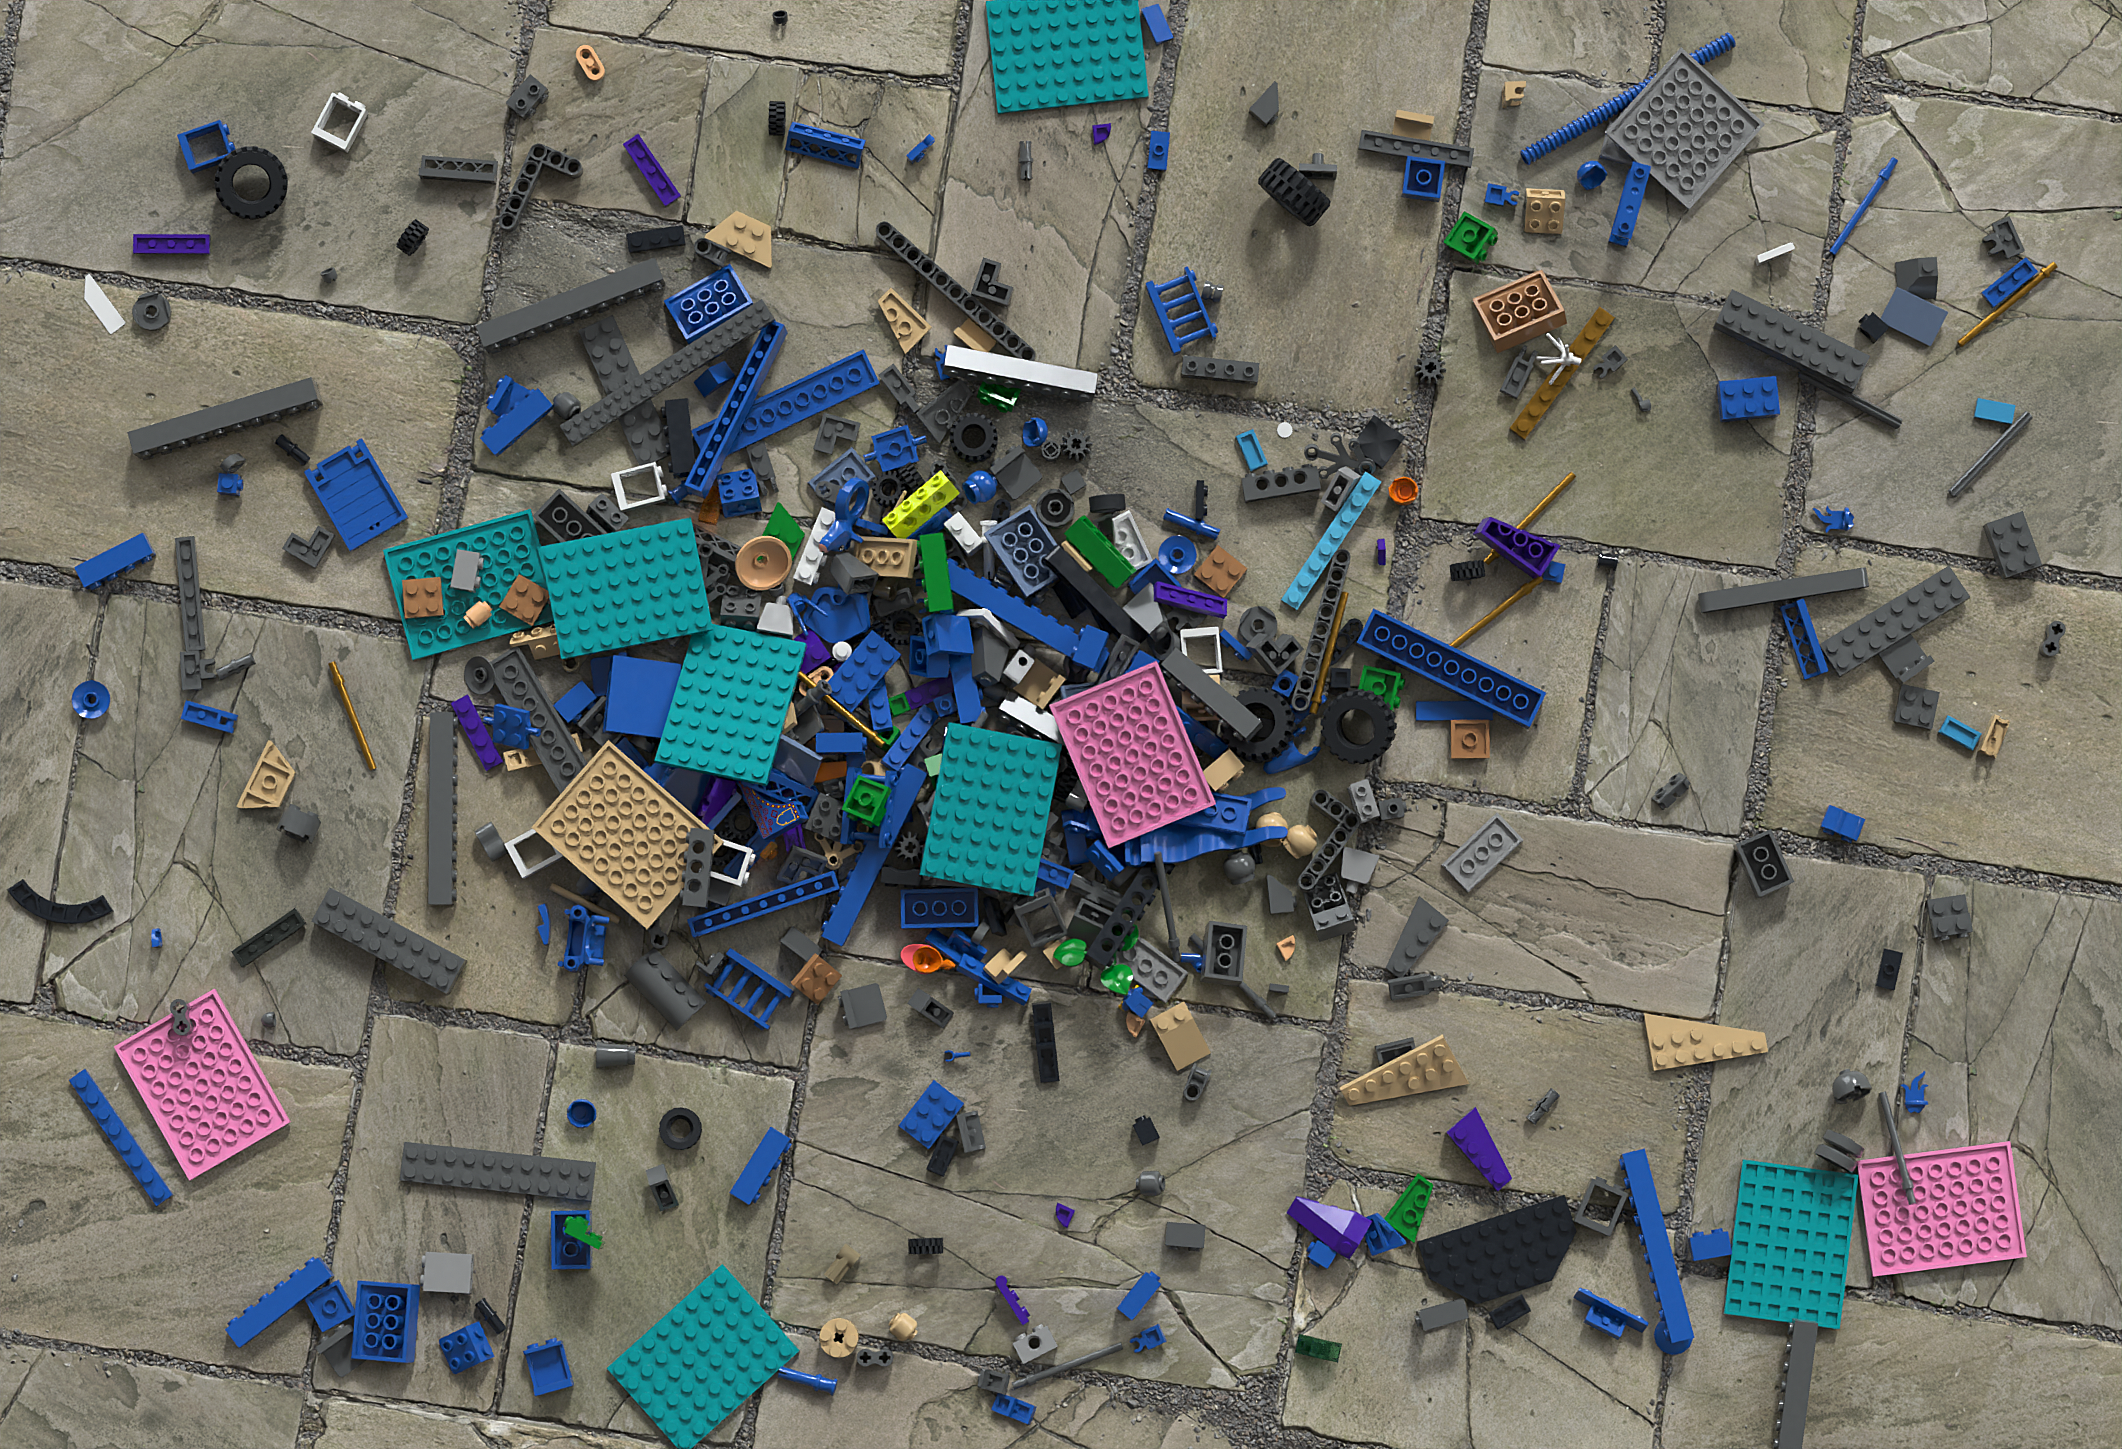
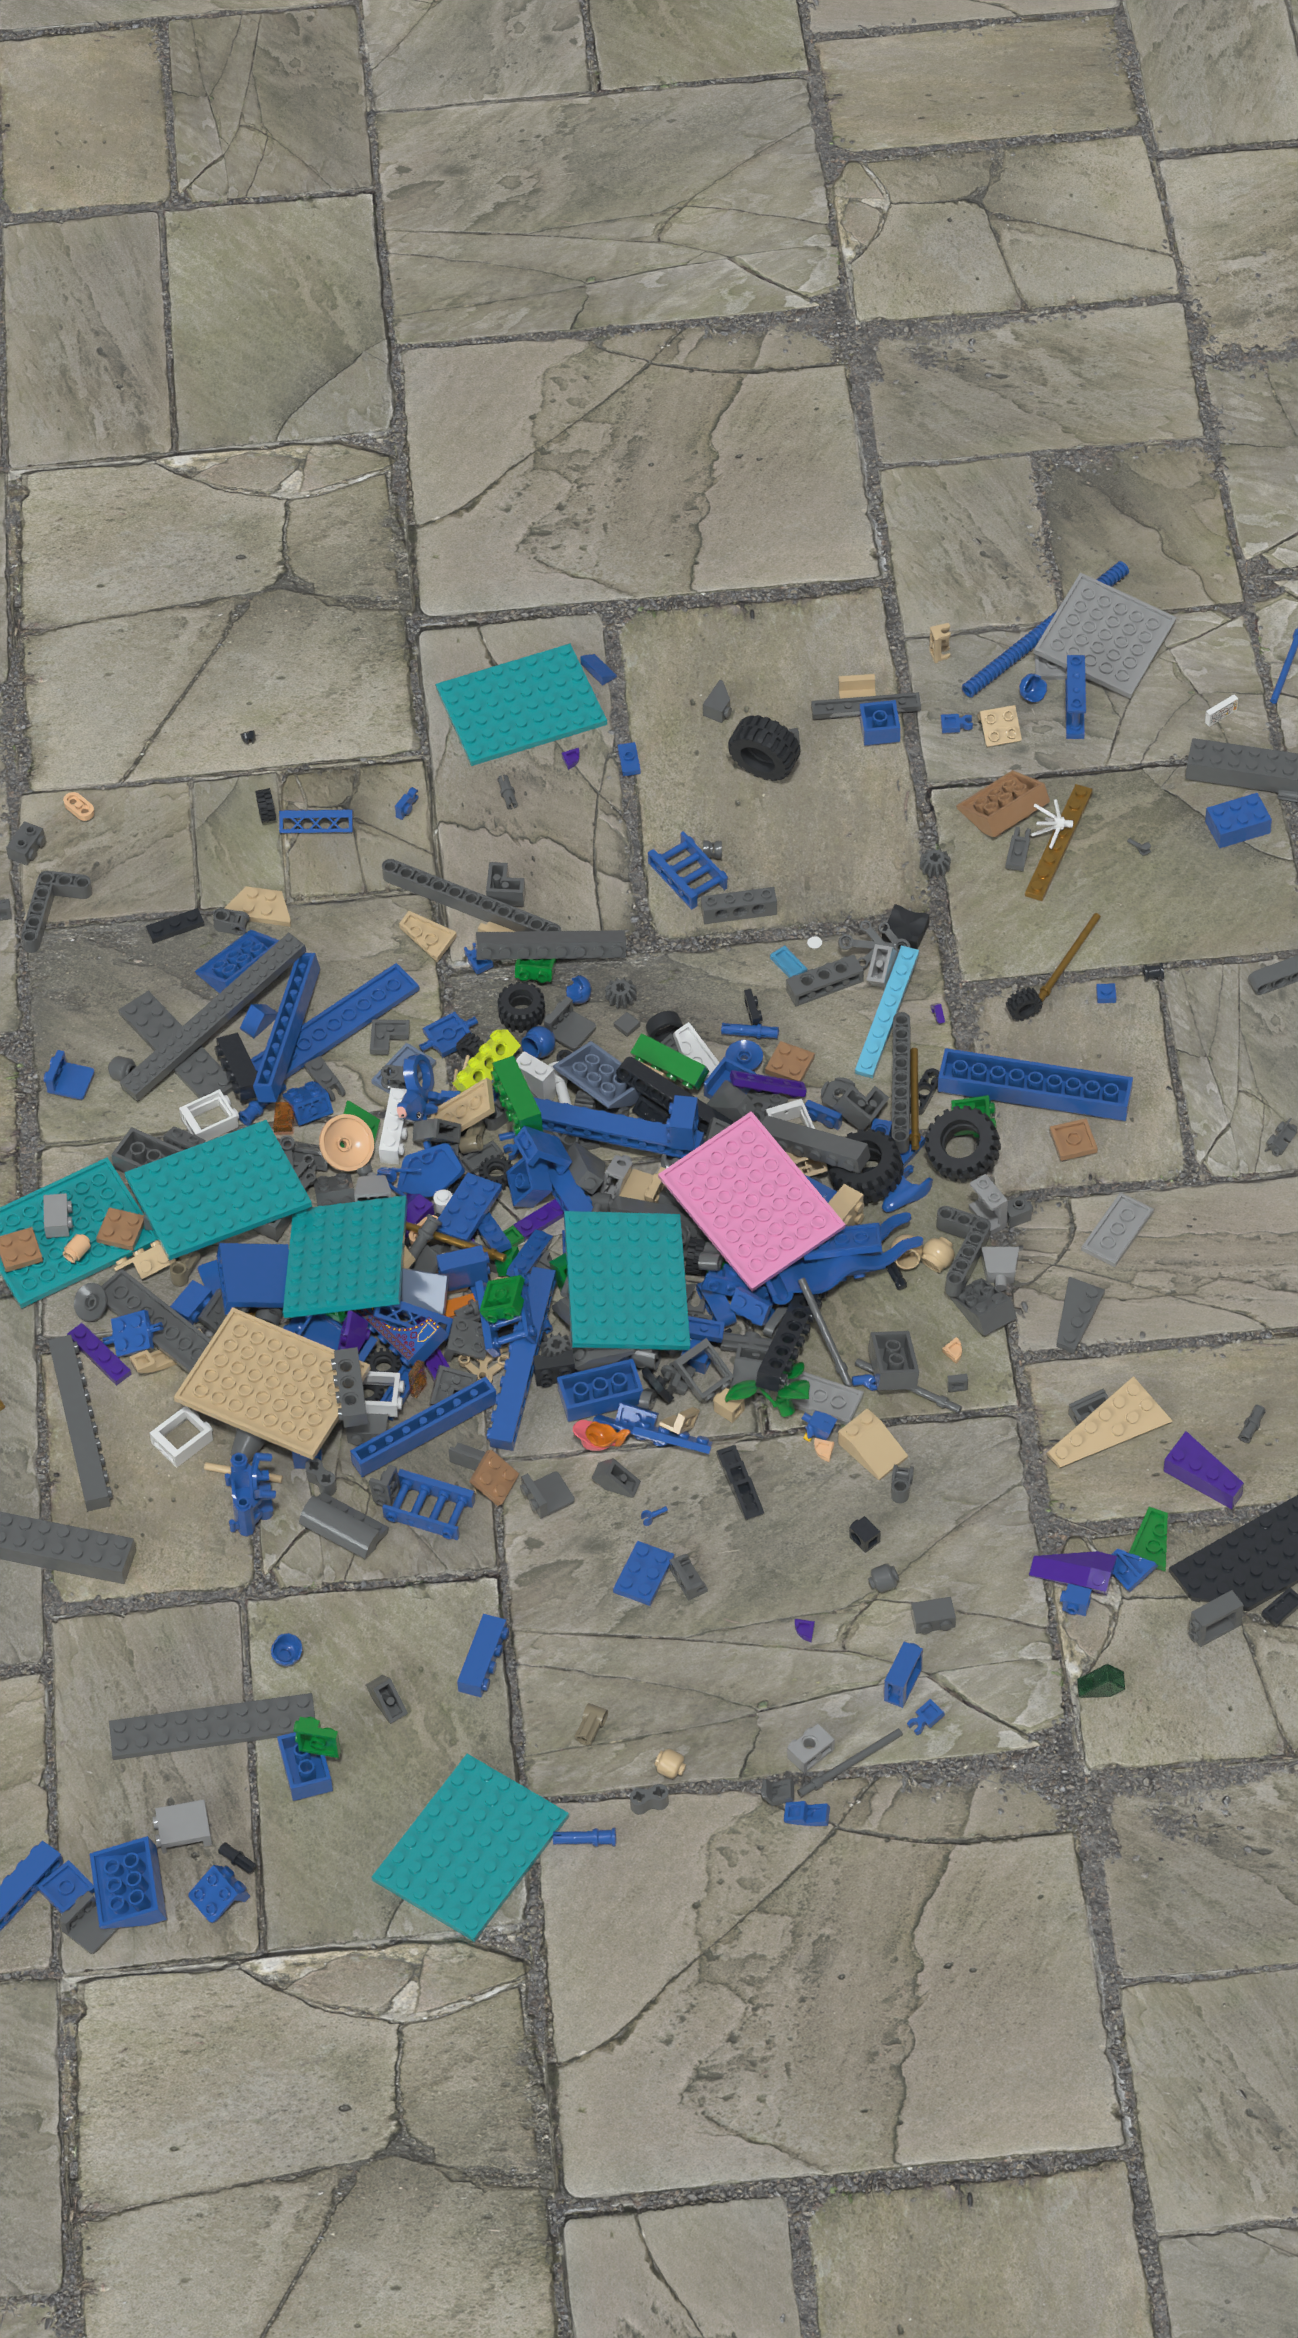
camera: 15 degrees left, 30 degrees down
dark grey axle [475,822,509,862] -> none
dark grey brick [476,258,666,354] -> none
blue brick [480,388,554,457] -> none
blue panel [523,1338,574,1396] -> none
blue slope [537,903,551,946] -> none
dark grey plant [596,1042,635,1069] -> none
dark purple plate [623,134,681,207] -> none
black tyre [659,1107,702,1150] -> none
tan brick [819,1318,859,1358] -> none
black tyre [871,471,908,508] -> none
dark grey hinge [878,363,921,414] -> none
black tyre [908,1238,943,1254] -> none
dark grey wing [916,378,973,444] -> none
black plate [926,1134,959,1177] -> none
blue brick [933,692,958,719] -> none
white wing [956,608,1020,649] -> none
blue bracket [975,984,1002,1008] -> none
dark purple plate [996,1275,1031,1325] -> none
dark grey brick [1036,489,1075,529] -> none
dark grey wheel [1041,440,1060,462] -> none
dark grey piece [1223,850,1255,885] -> none
dark grey slope [1266,875,1297,915] -> none
black brick [1330,668,1351,690] -> none
dark grey hinge [1387,974,1442,1000] -> none
orange hair [1388,477,1419,506] -> none
blue tile [1416,701,1493,721] -> none
green plate [1443,211,1498,265] -> none
pearl gold bar [1449,577,1544,648] -> none
dark purple wedge [1473,517,1561,579] -> none
dark grey plate [1593,345,1628,378] -> none

